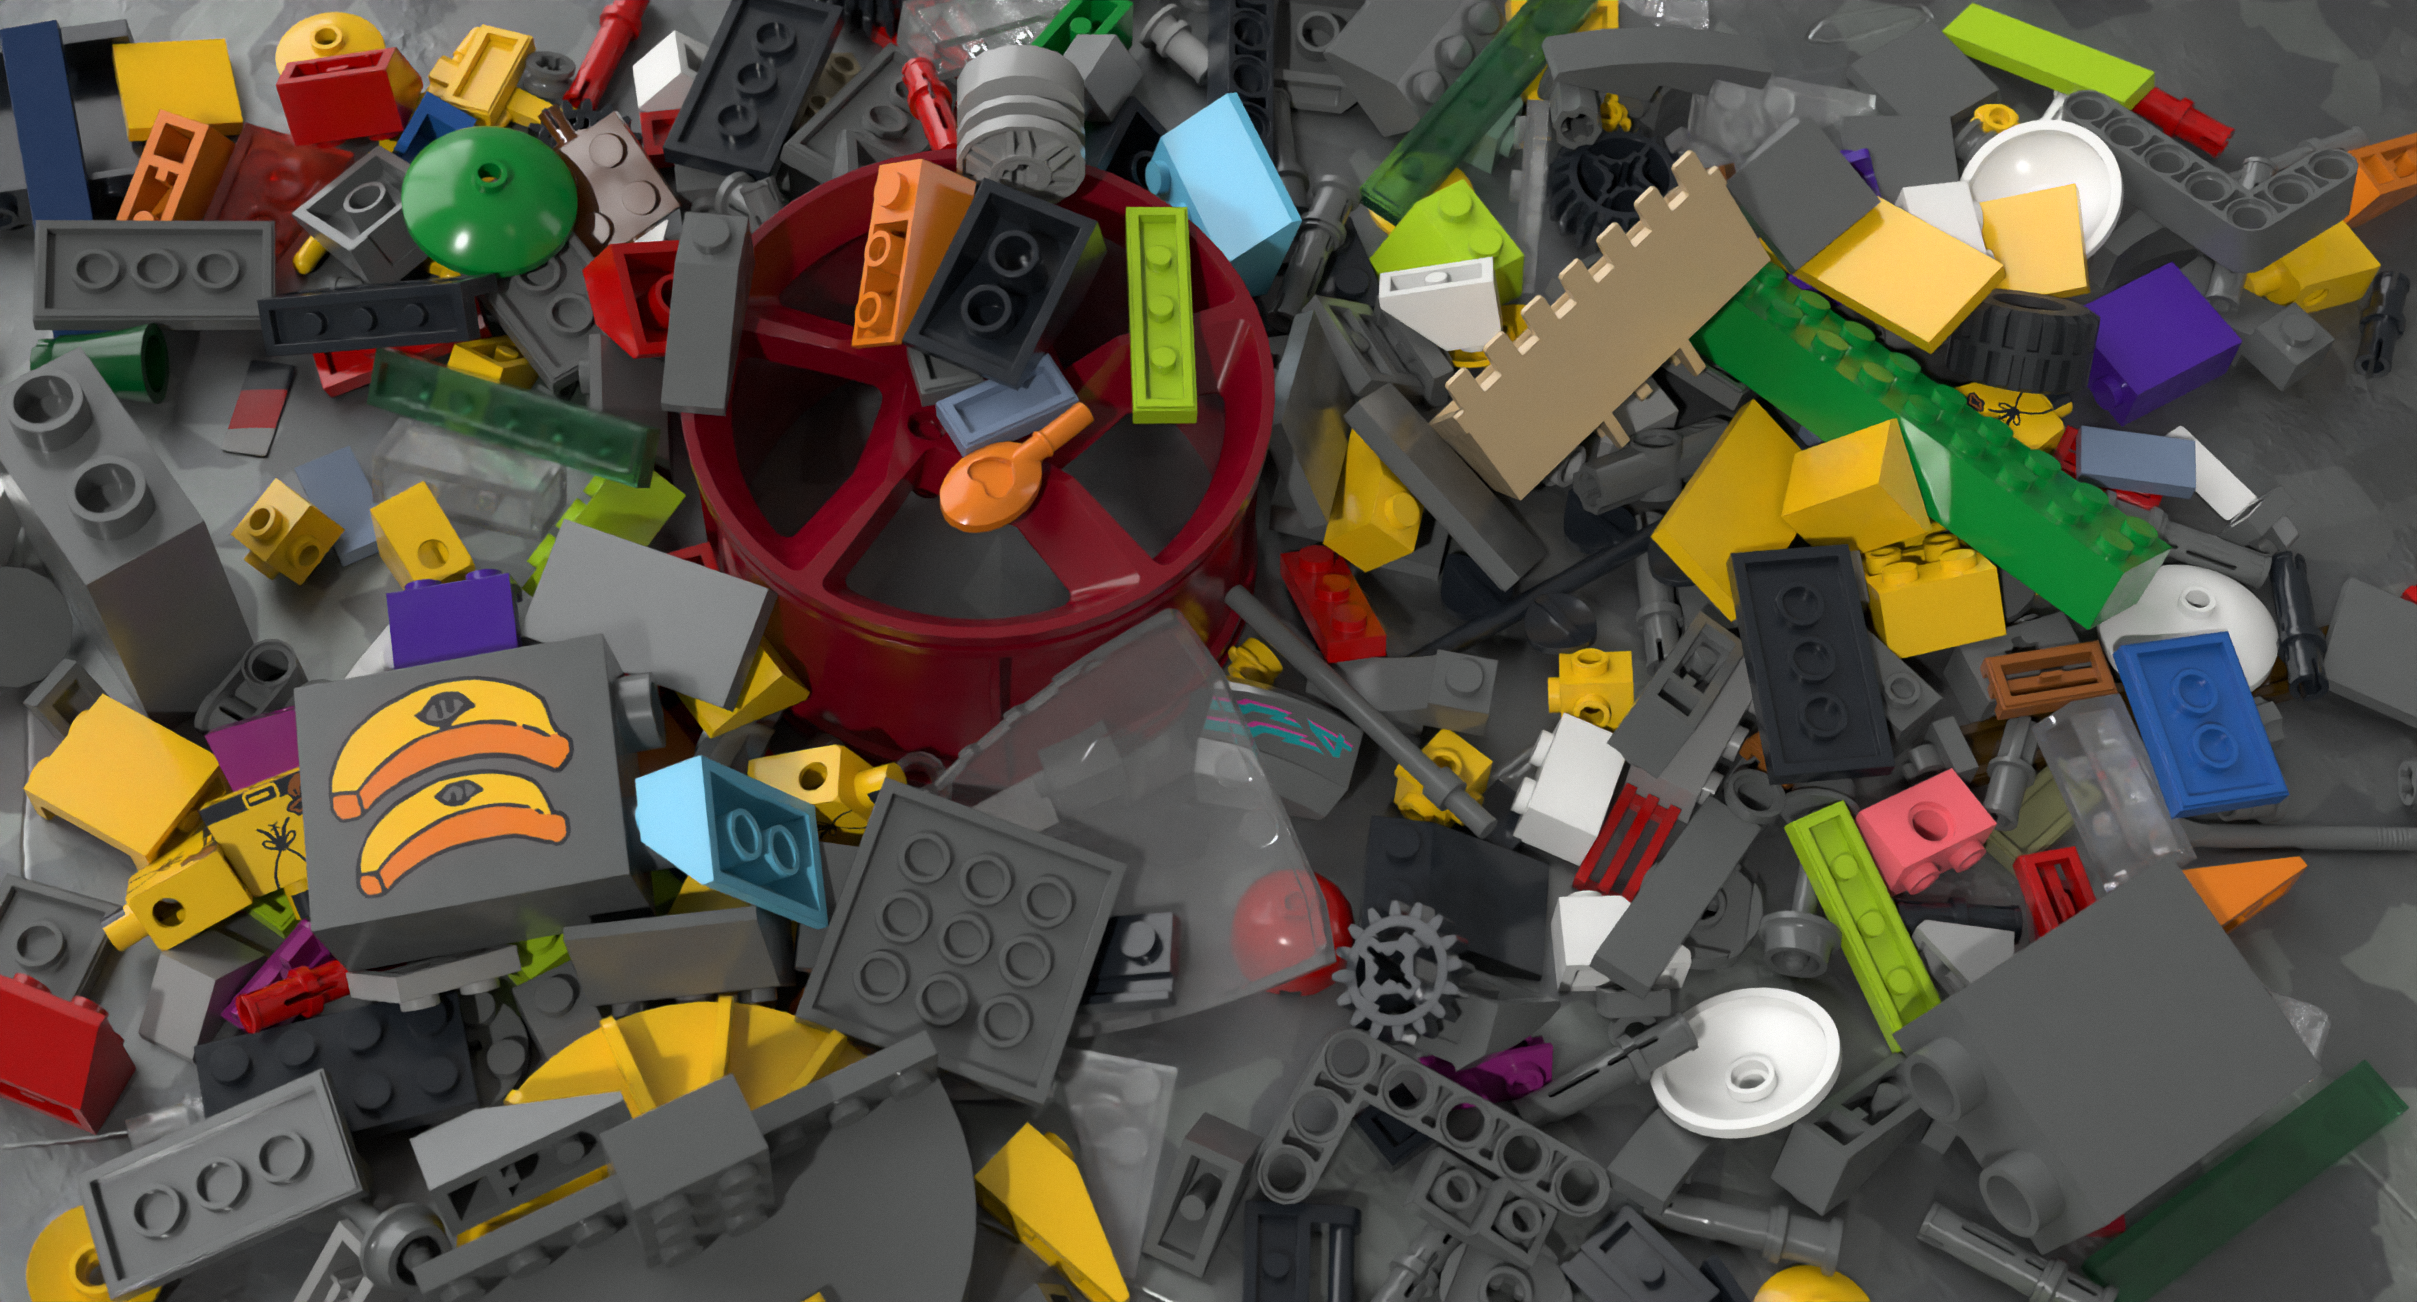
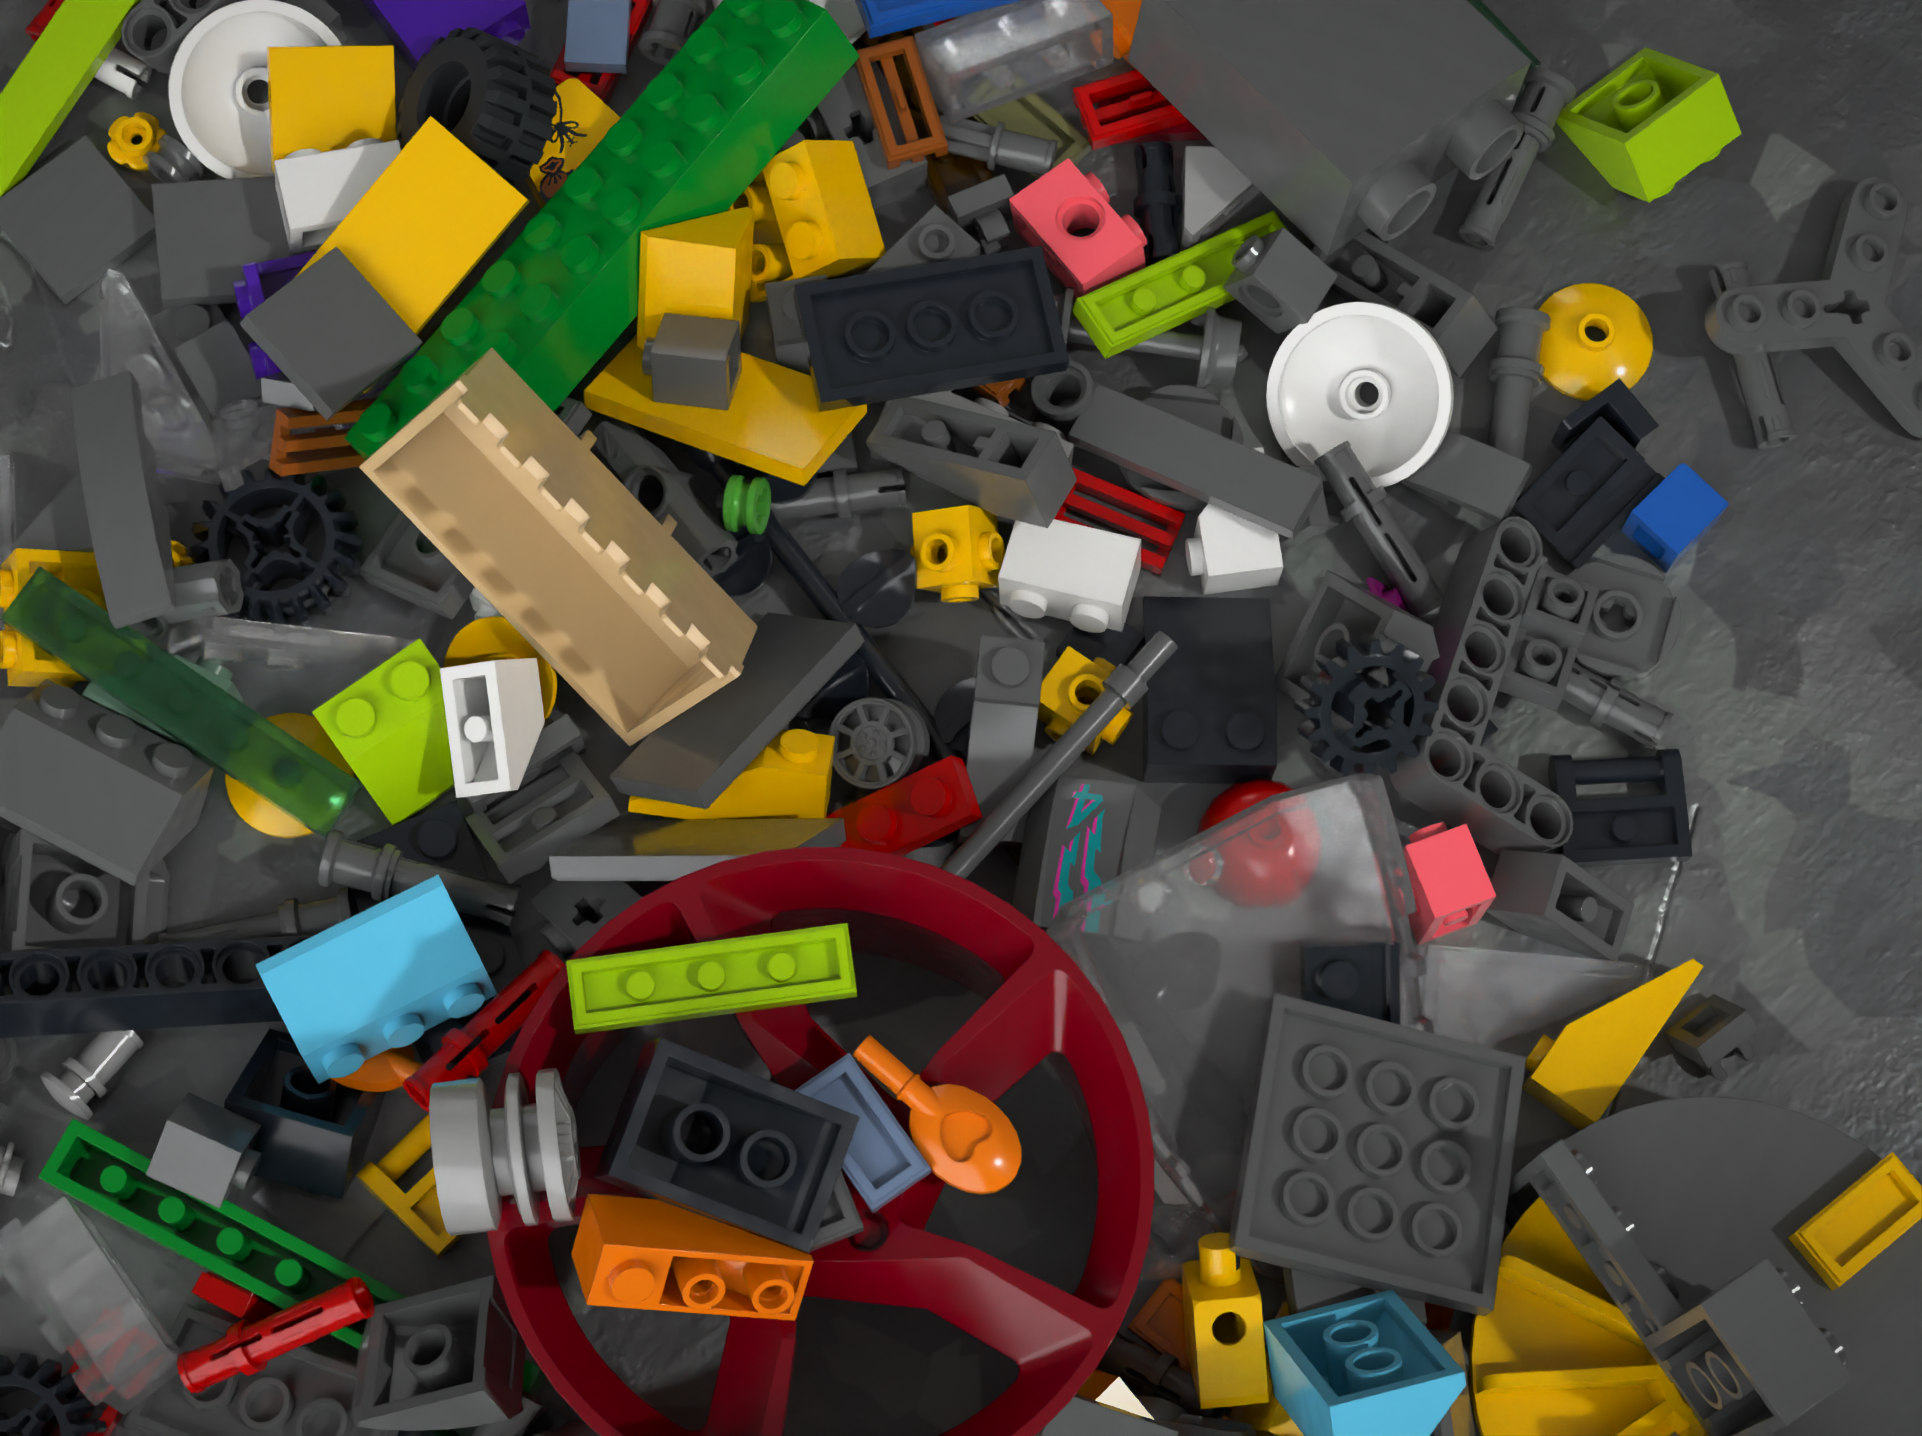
camera: 95 degrees left, 15 degrees up
none -> dark grey brick [642,313,742,410]
none -> bright green bush [723,475,771,535]
none -> dark grey wheel [828,698,930,789]
none -> dark grey brick [1223,228,1338,334]
none -> coral brick [1389,822,1496,945]

